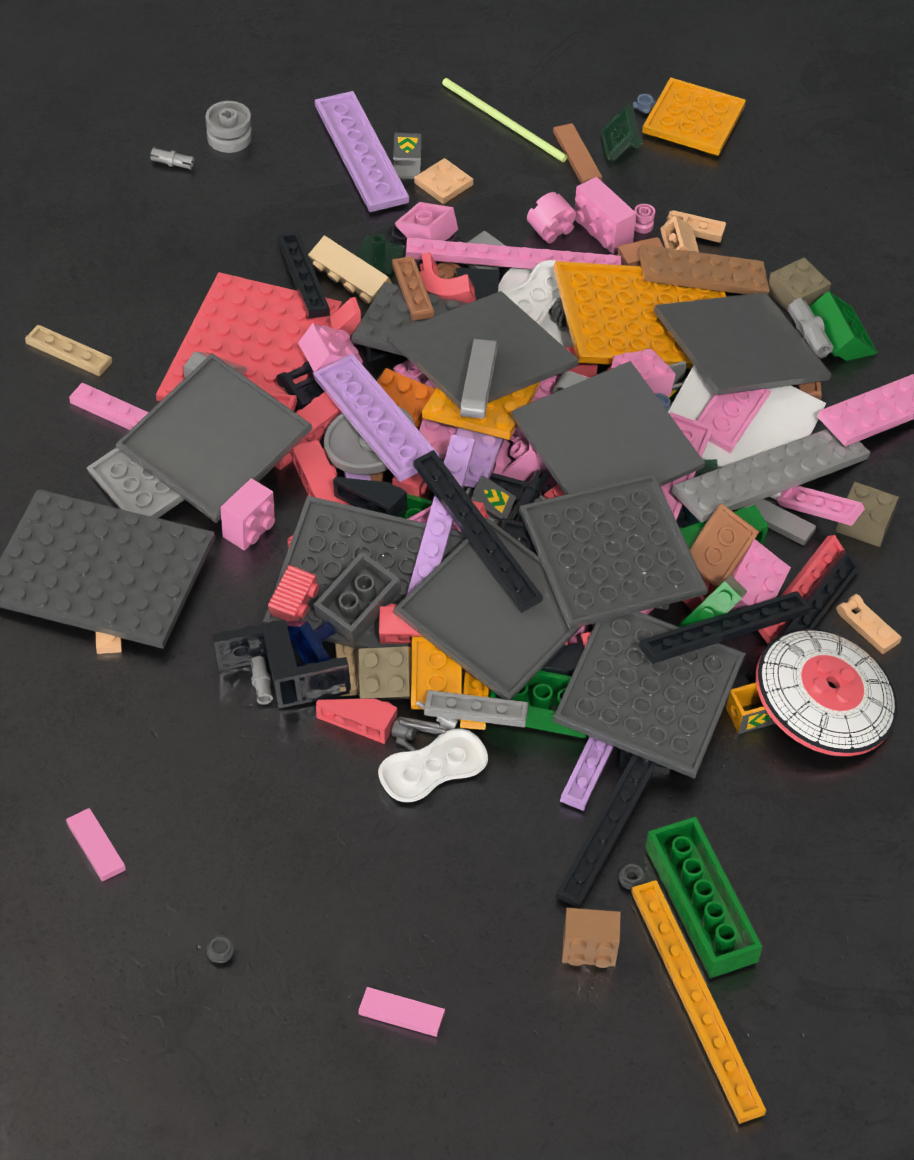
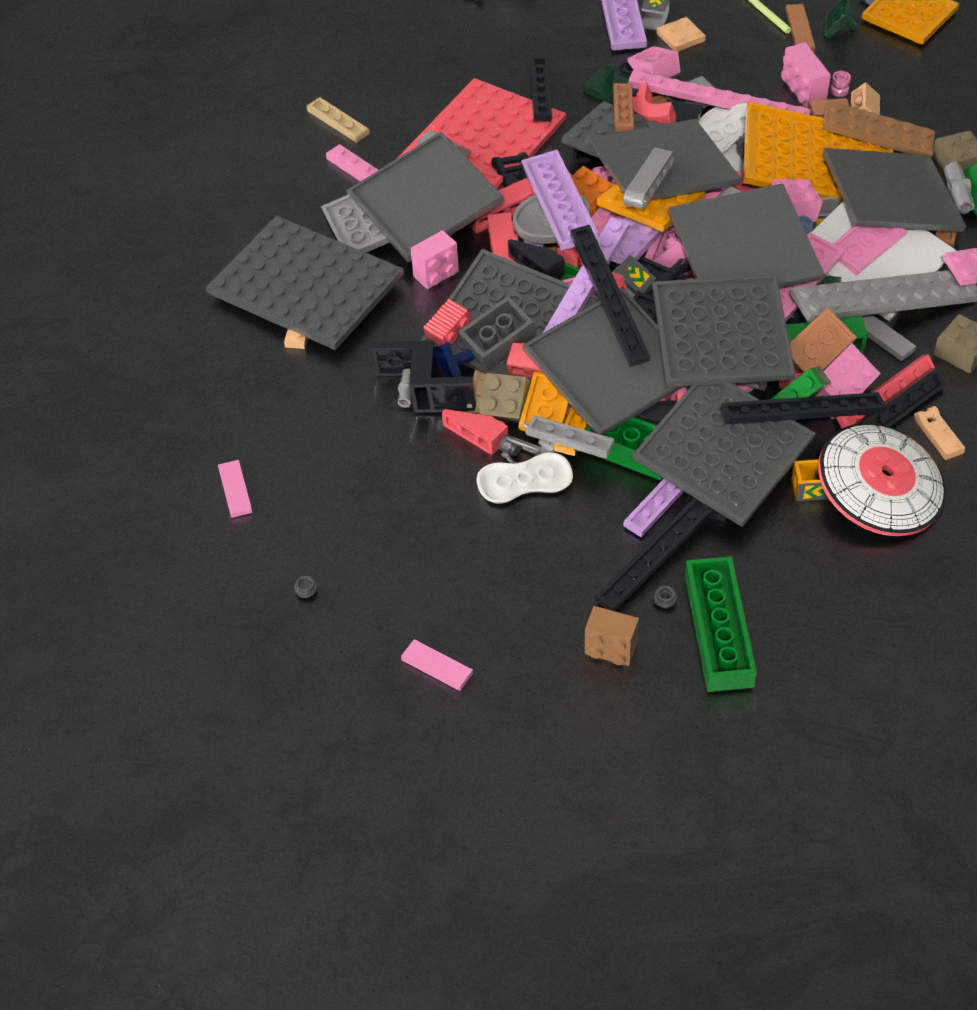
camera: 20 degrees right, 0 degrees up
bright pink brick [298,323,363,372] -> none
tan brick [308,235,392,304] -> none
coral slope [330,297,361,345] -> none
bright pink brick [527,192,576,244] -> none
light orange plate [631,880,766,1124] -> none
light nougat plate [664,211,726,243] -> none
bright pink plate [777,486,865,526] -> none

